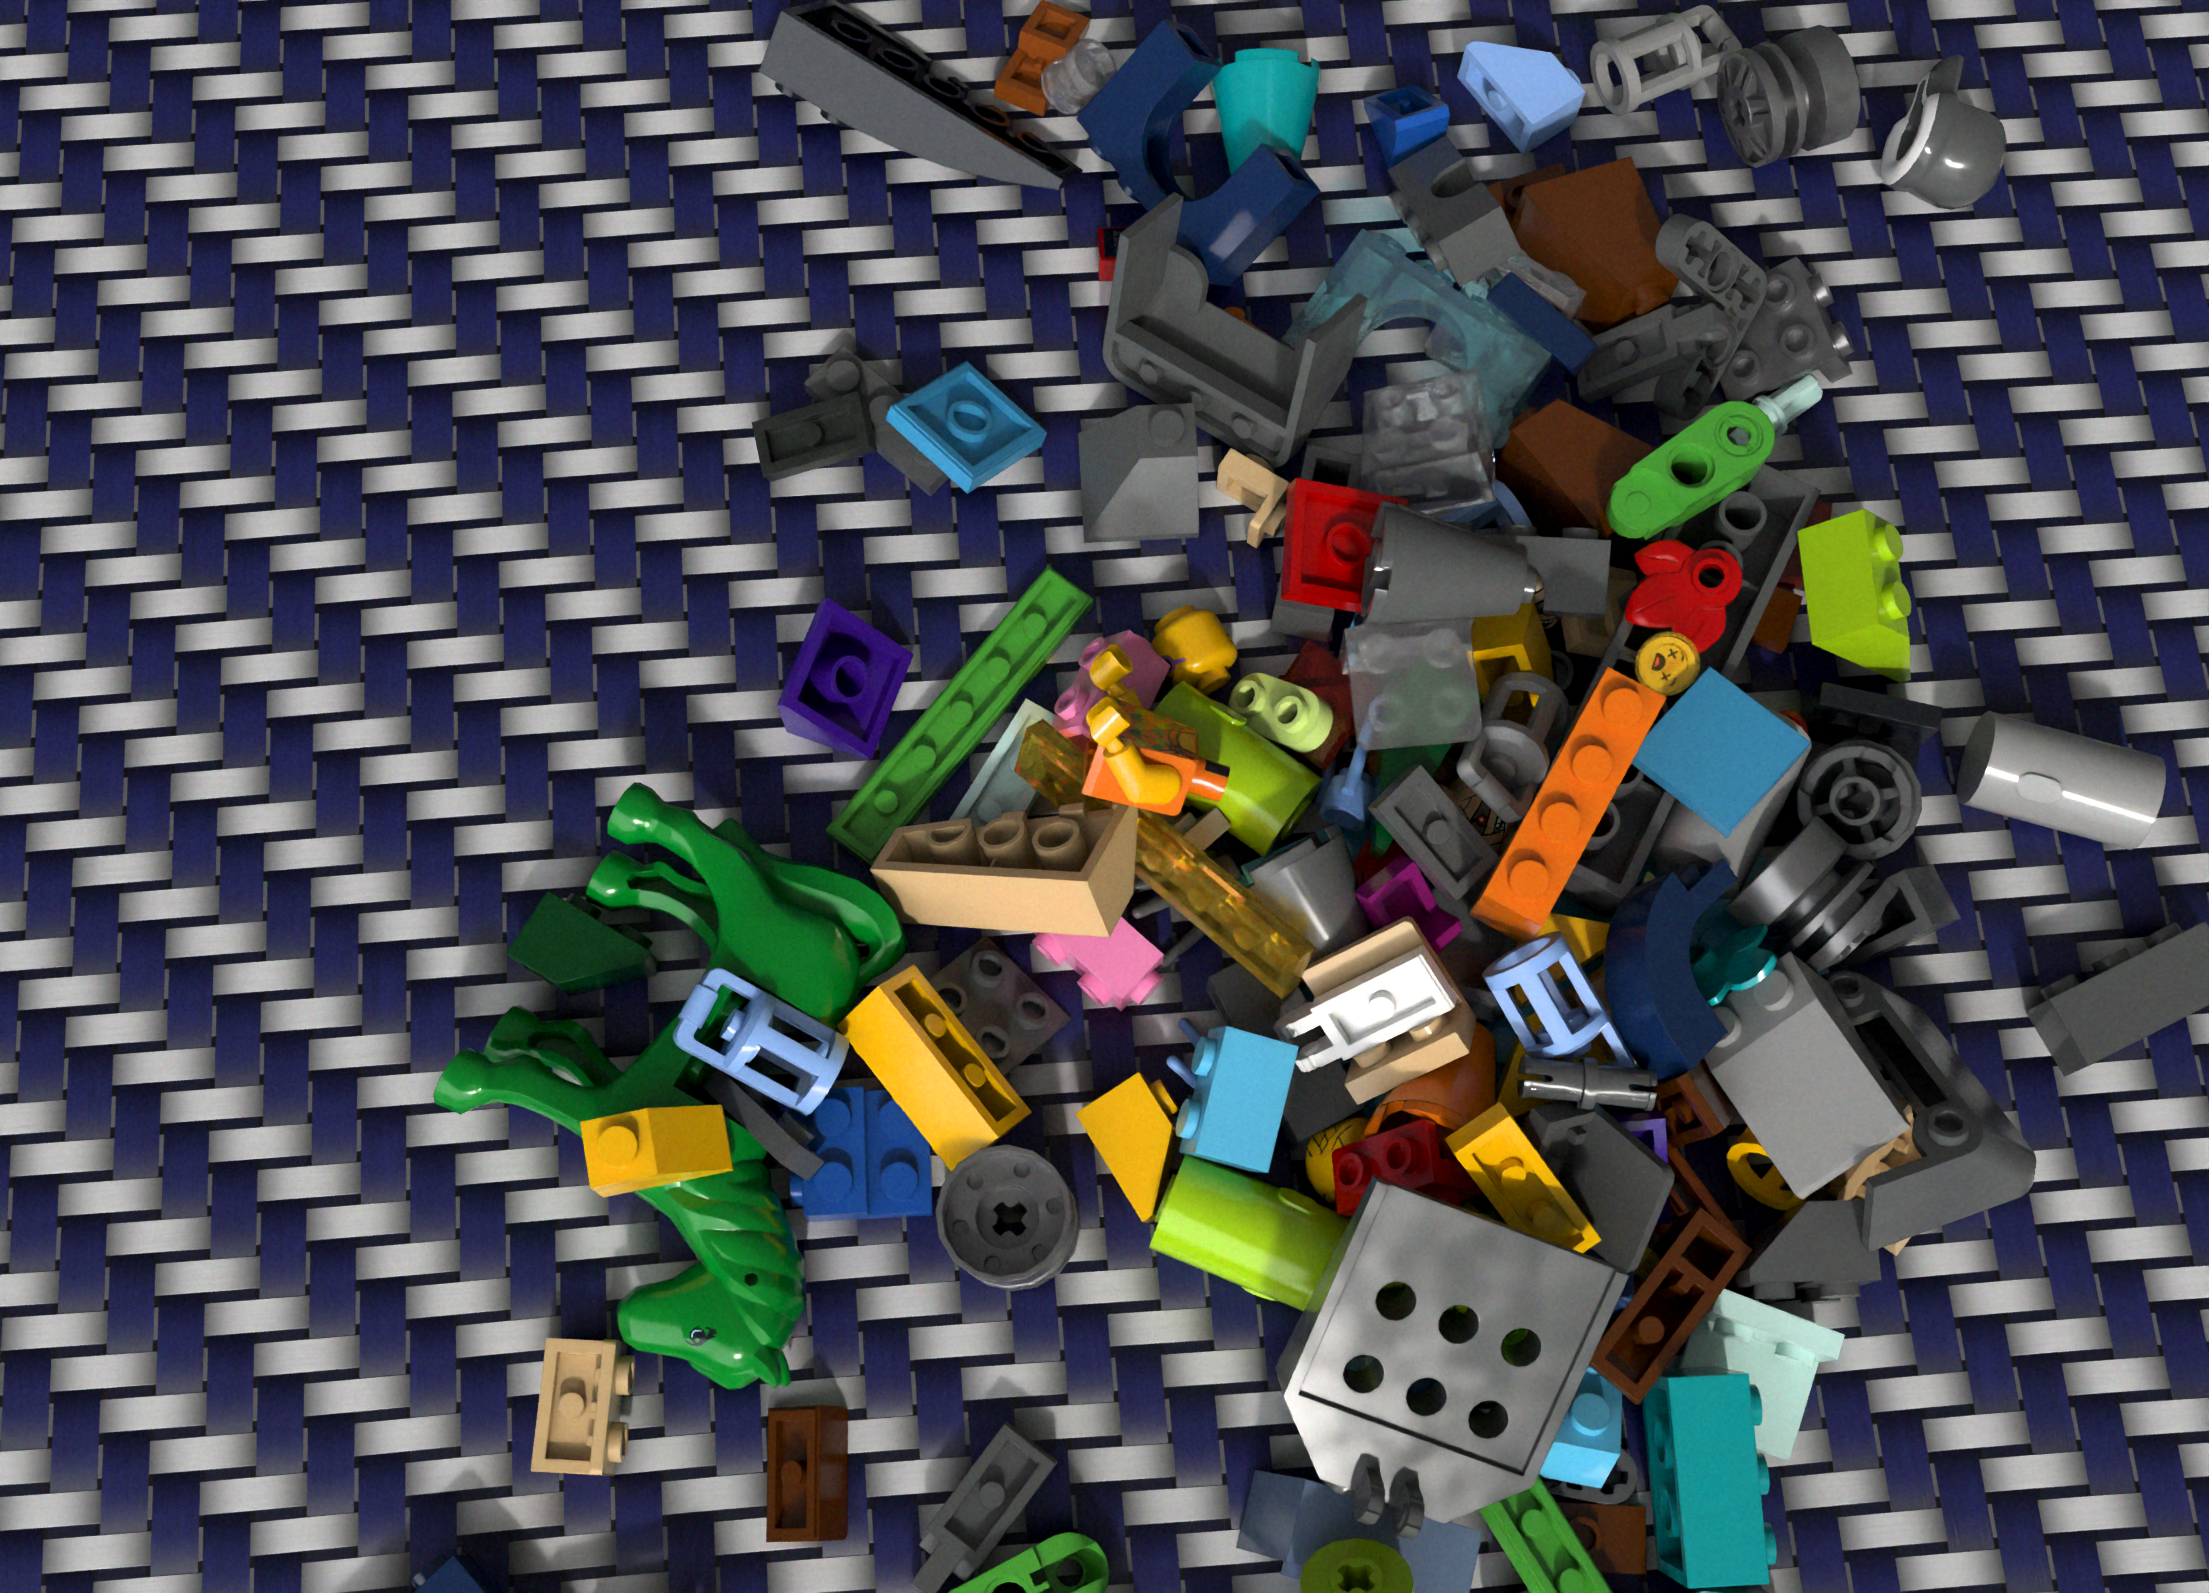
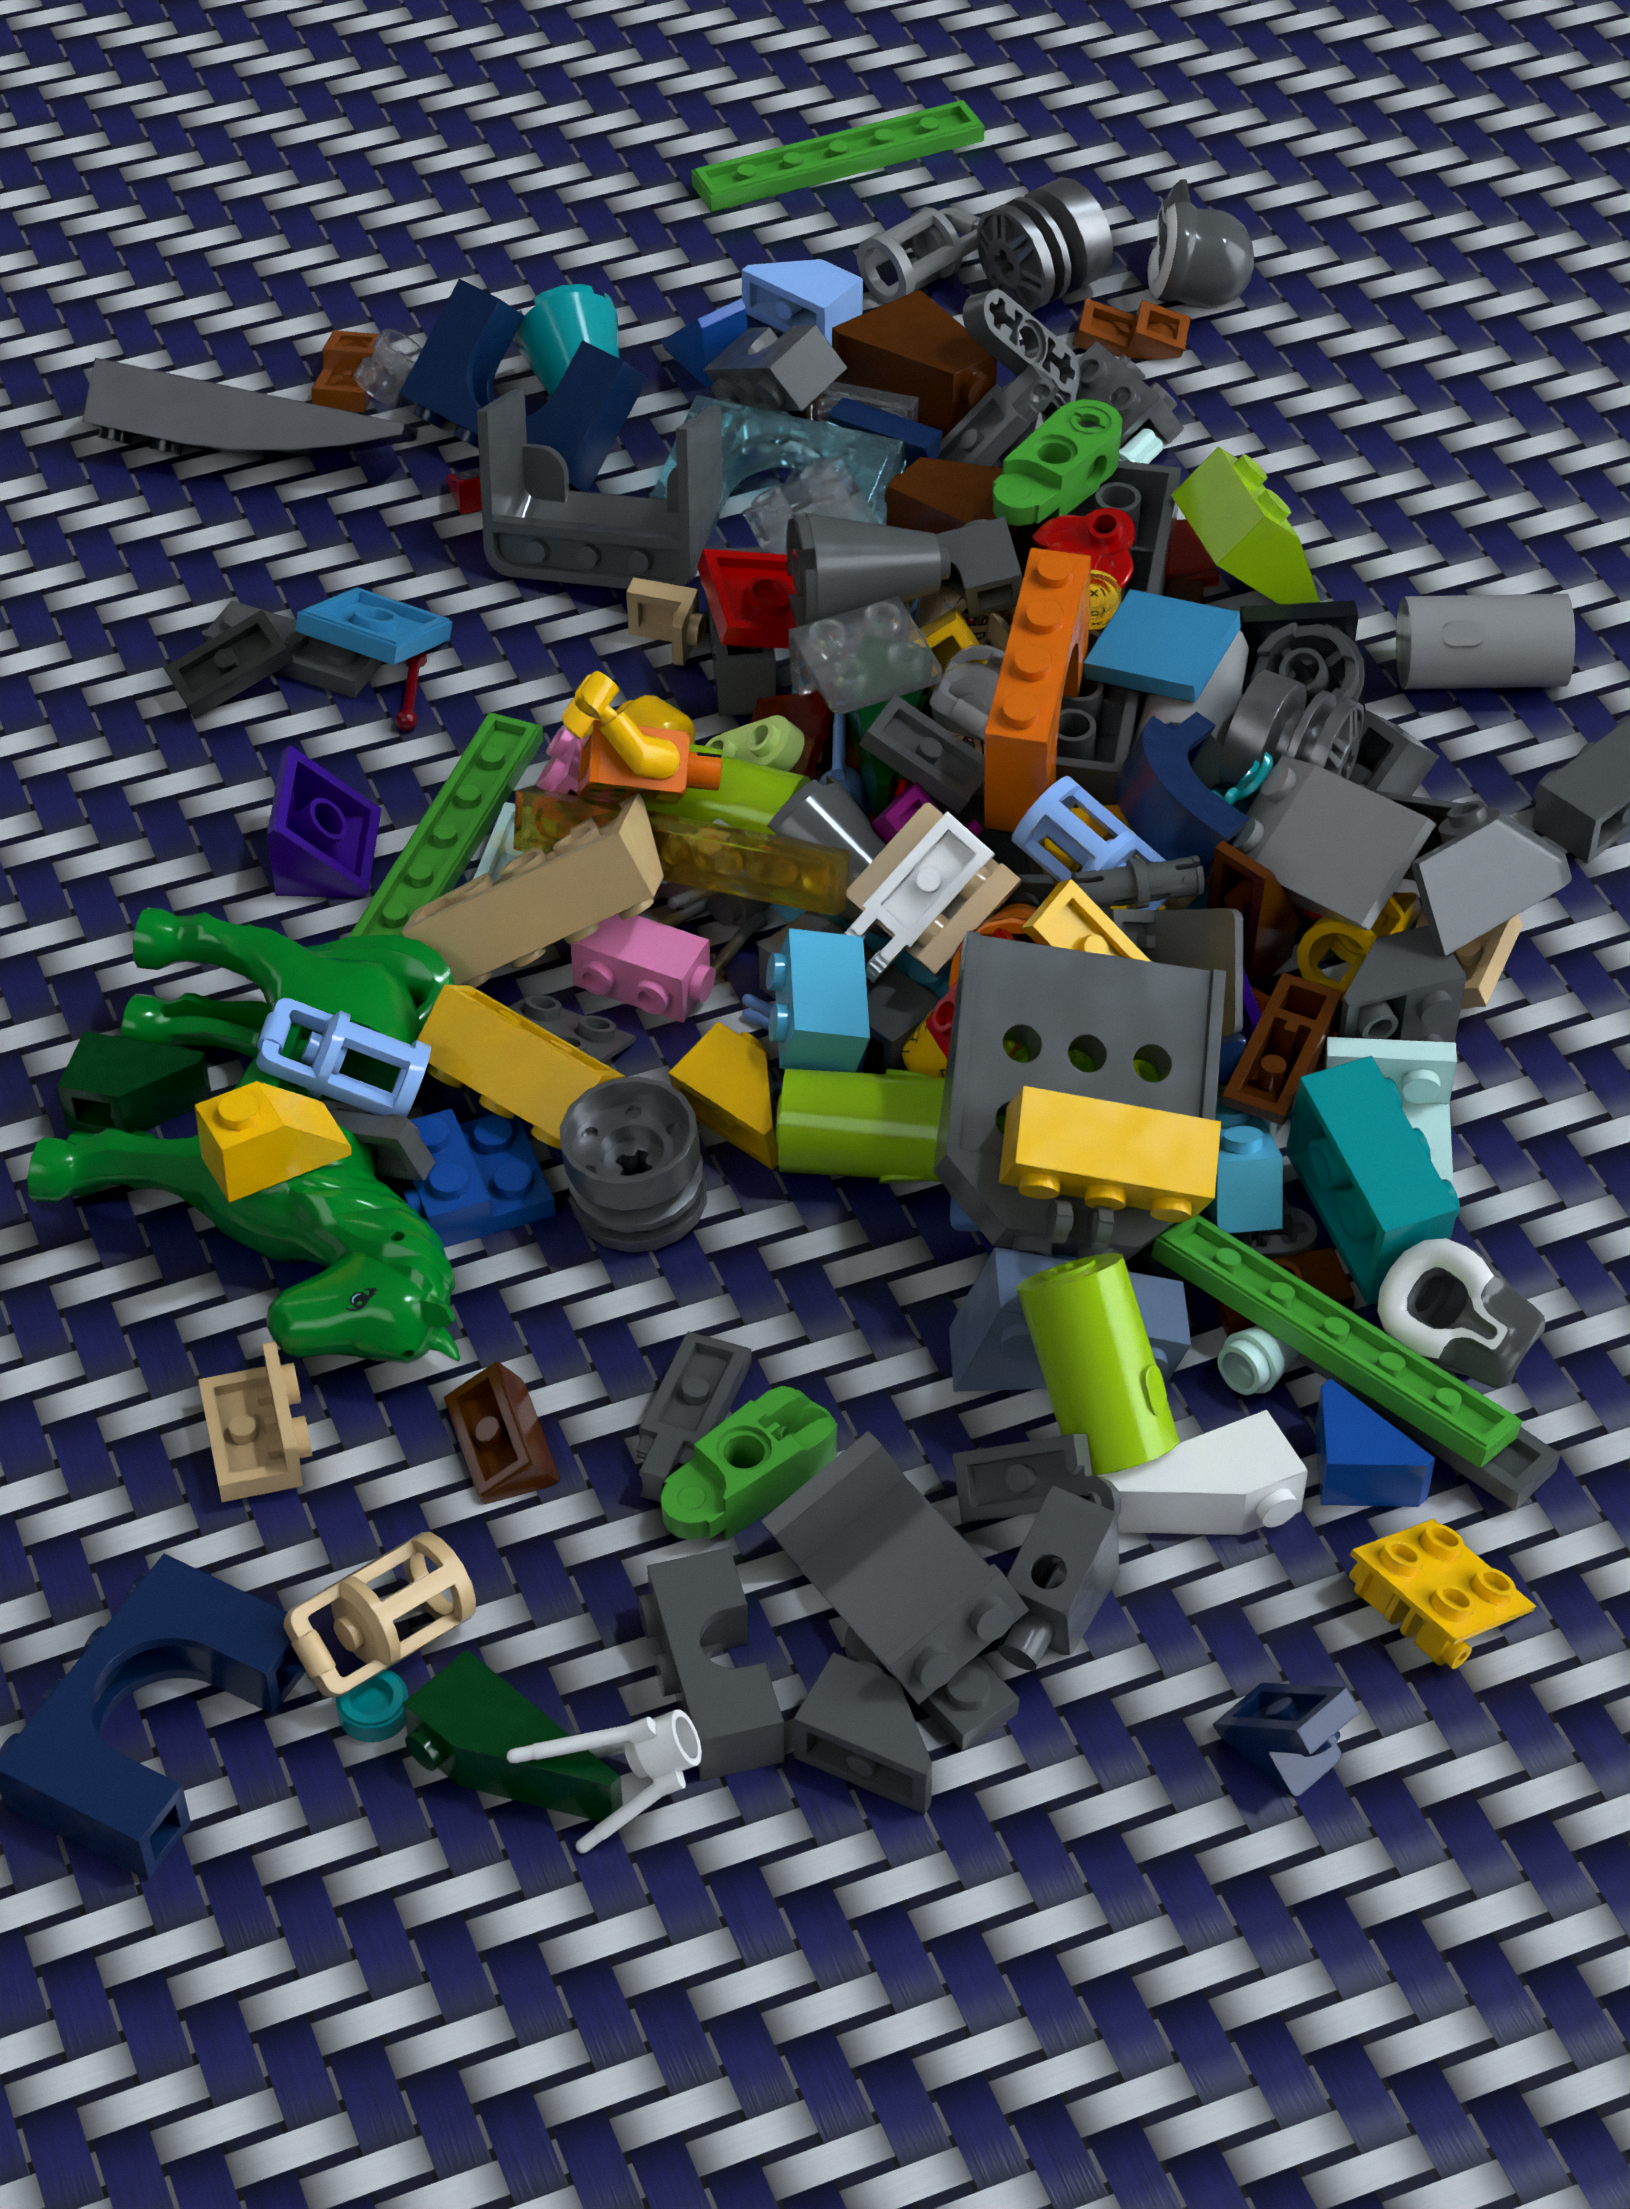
camera: 15 degrees left, 25 degrees down
dark grey slope [1078,403,1199,543] -> none
none -> dark red hinge [395,651,427,732]
none -> yellow brick [999,1086,1221,1222]
none -> dark orange slope [1072,298,1191,360]

